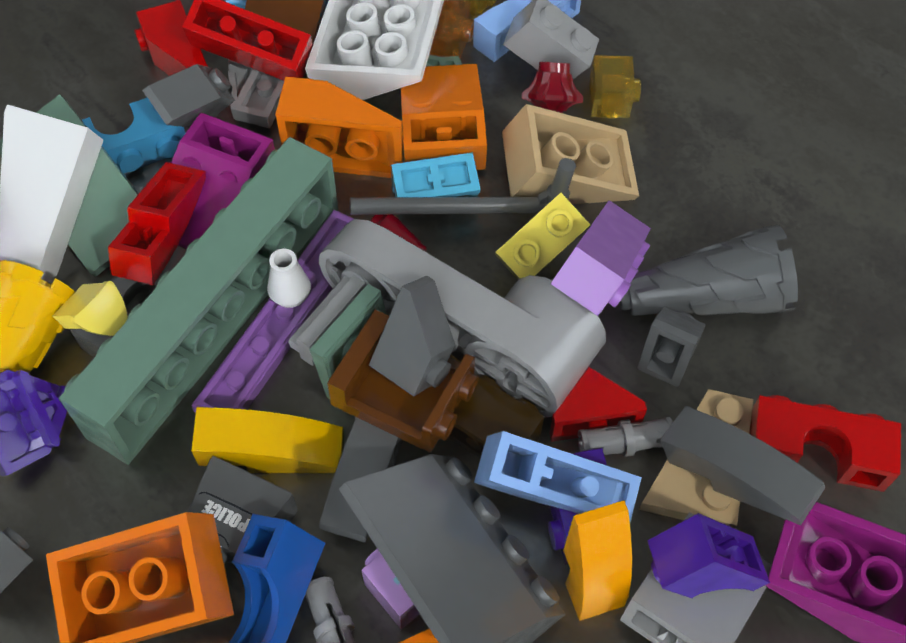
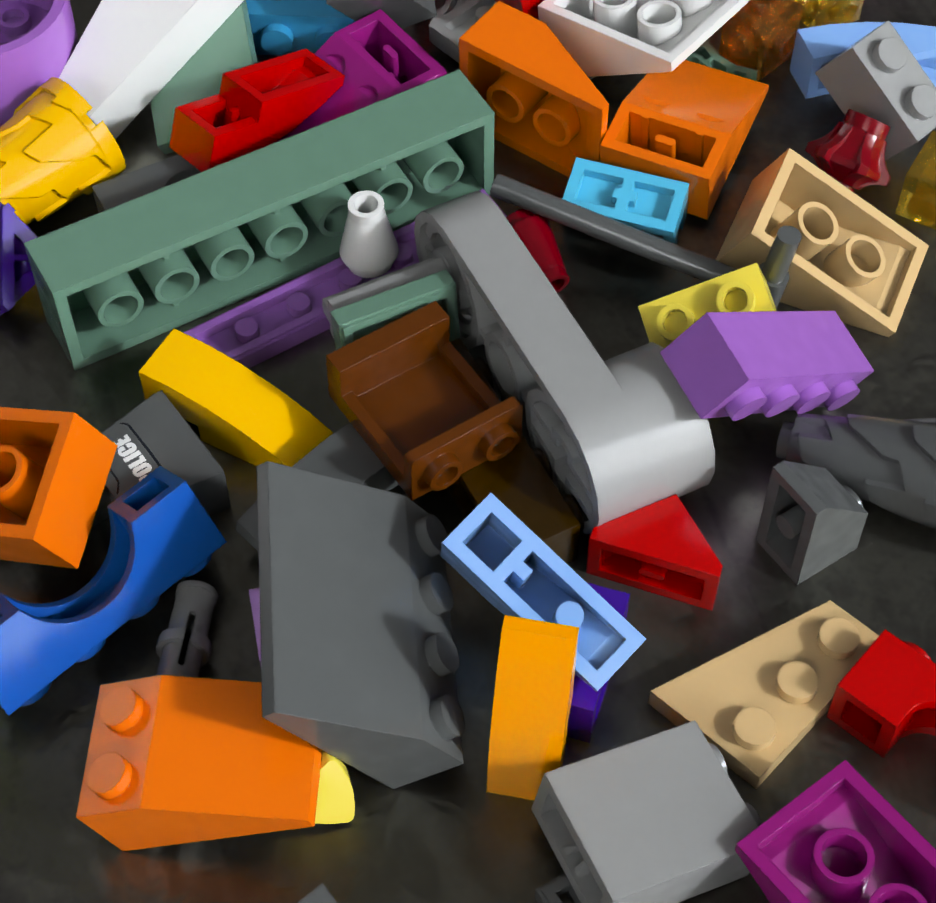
camera: 30 degrees right, 5 degrees down
light yellow tile [53,281,128,336] -> none
dark grey slope [369,276,455,396] -> none
light grey pin [578,417,673,457] -> none
dark purple arch [647,513,770,598] -> none
dark grey slope [660,406,825,525] -> none

